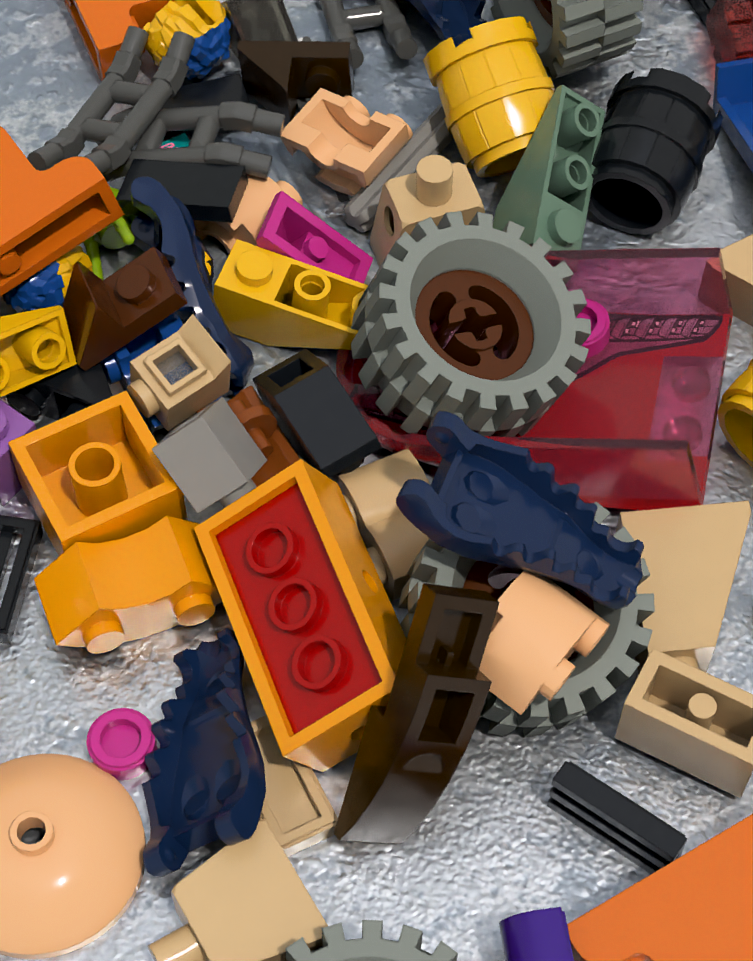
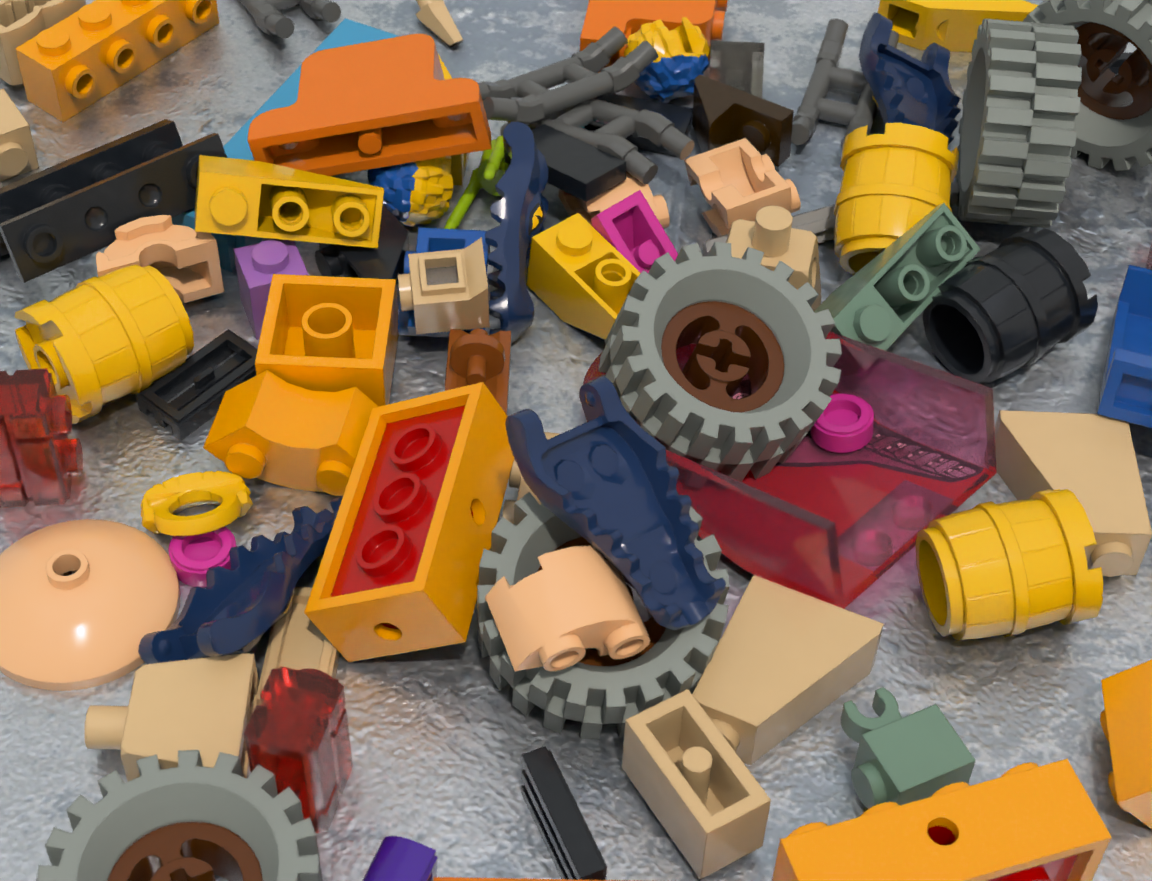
camera: 30 degrees right, 10 degrees down
reddish brown slope [63,246,188,371] -> none
light grey brick [152,396,267,514] -> none
black slope [252,348,382,478] -> none
dark brown slope [334,583,500,844] -> none
none -> yellow piece [141,471,253,536]
none -> clear red brick [244,666,353,834]

